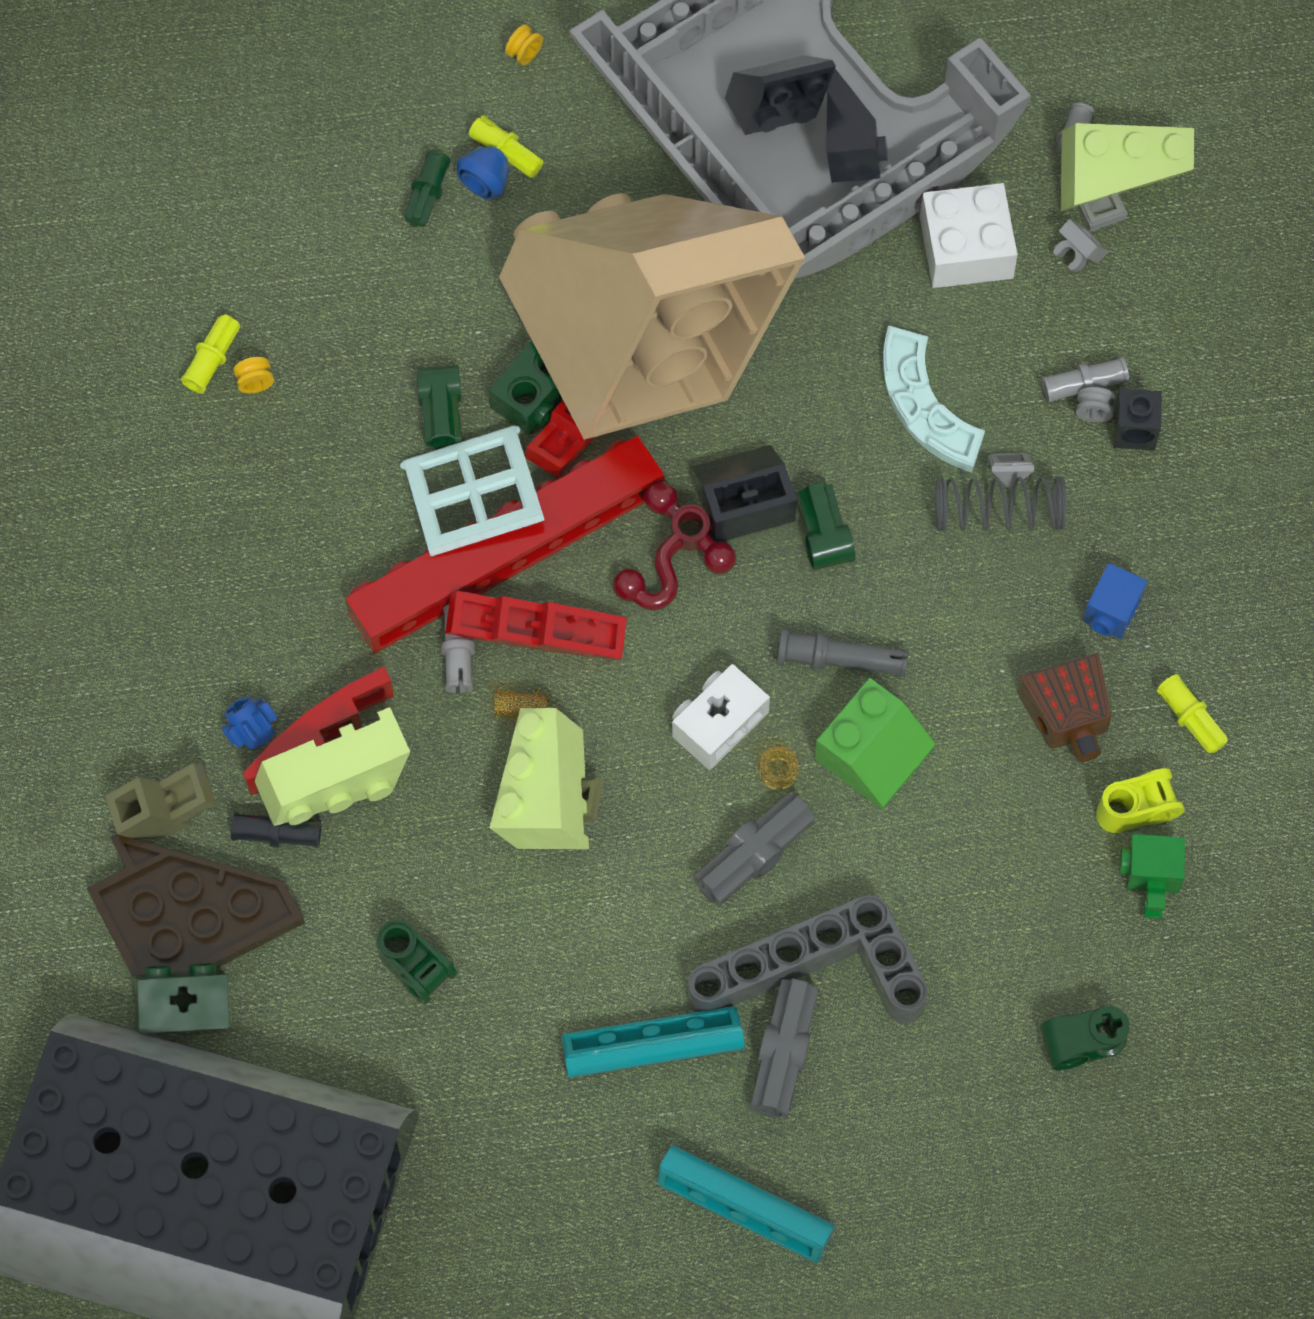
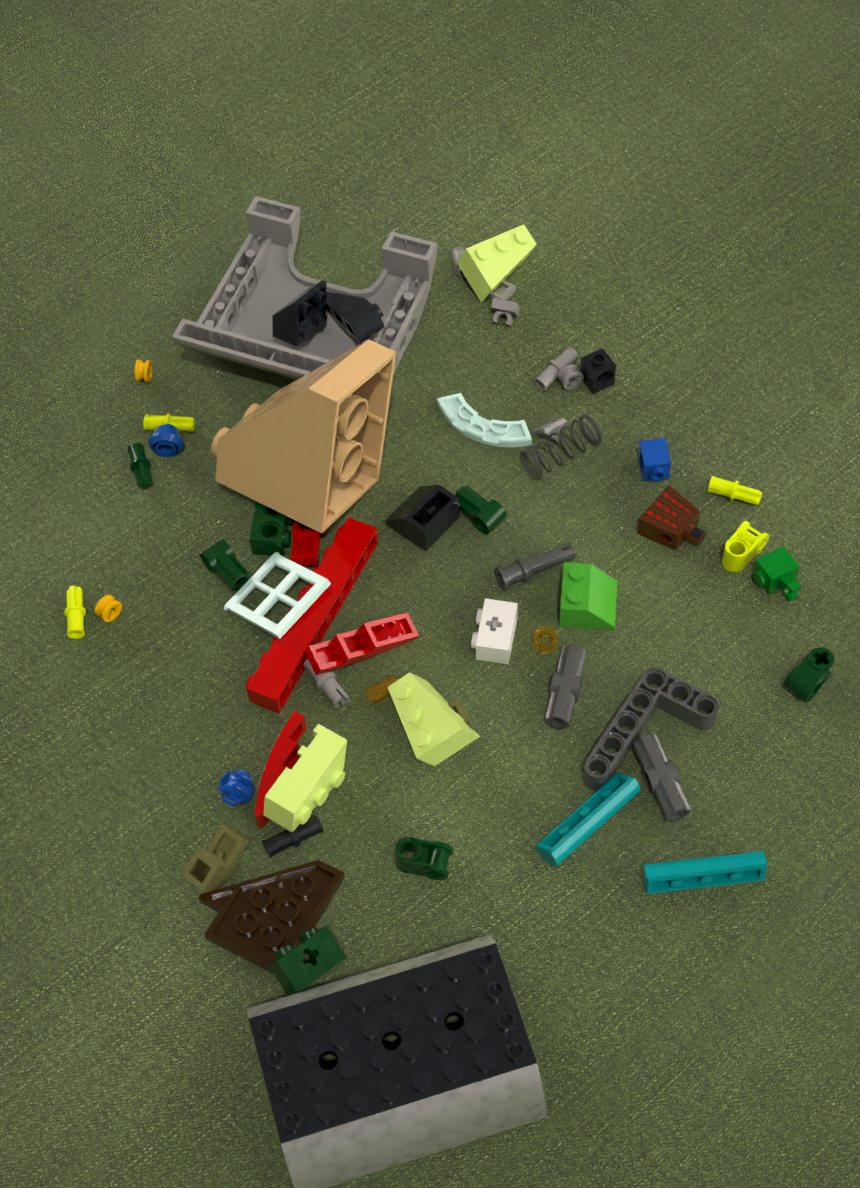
camera: 30 degrees left, 10 degrees down
dark red piece [612,482,736,610] -> none
white brick [919,183,1017,288] -> none

